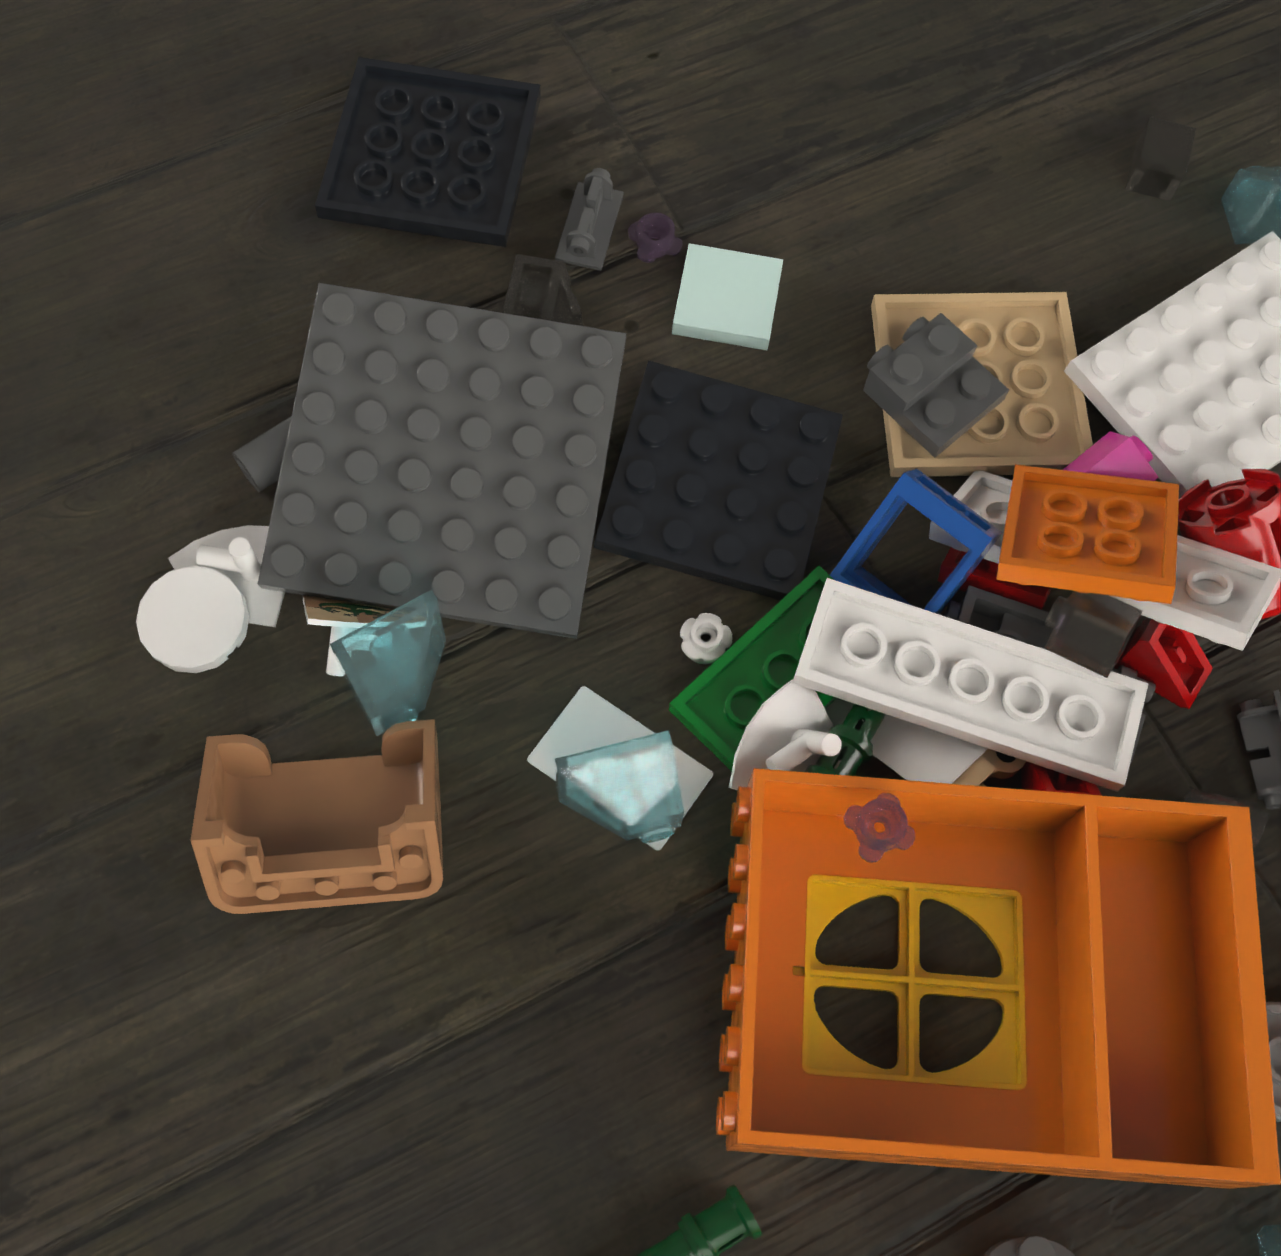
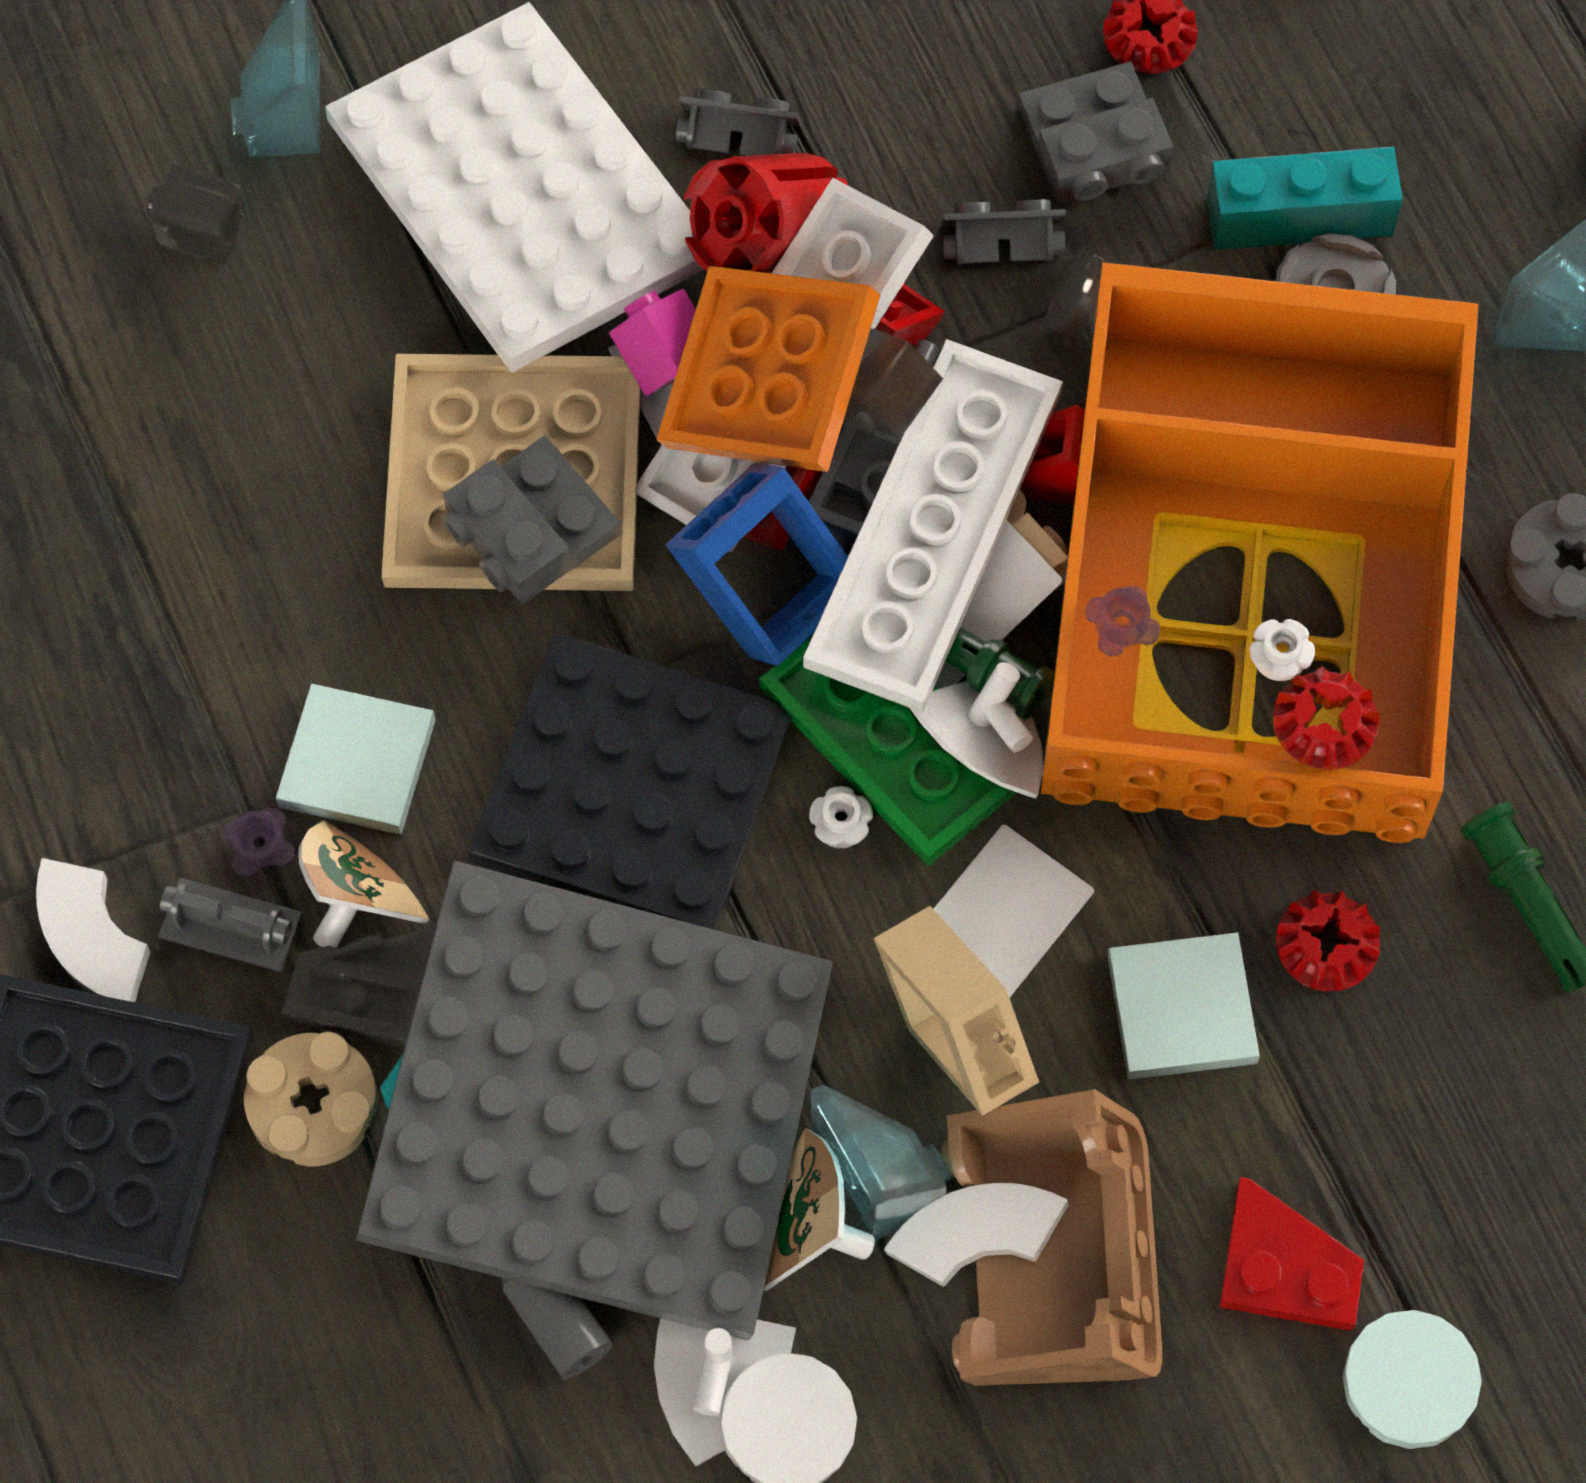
camera: 80 degrees left, 0 degrees up
clear light blue slope [555,730,684,843] -> none
none -> white tile [36,858,150,1002]
none -> tan plate [244,1032,379,1167]
none -> shield [299,820,429,950]
none -> tan window [874,906,1039,1116]
none -> white tile [884,1183,1069,1287]
none -> light aqua tile [1108,933,1260,1080]
none -> red wing [1219,1177,1364,1331]
none -> white plate [1249,619,1315,681]
none -> red gear [1273,666,1380,770]
none -> red gear [1276,890,1380,992]
none -> light aqua tile [1342,1310,1482,1449]

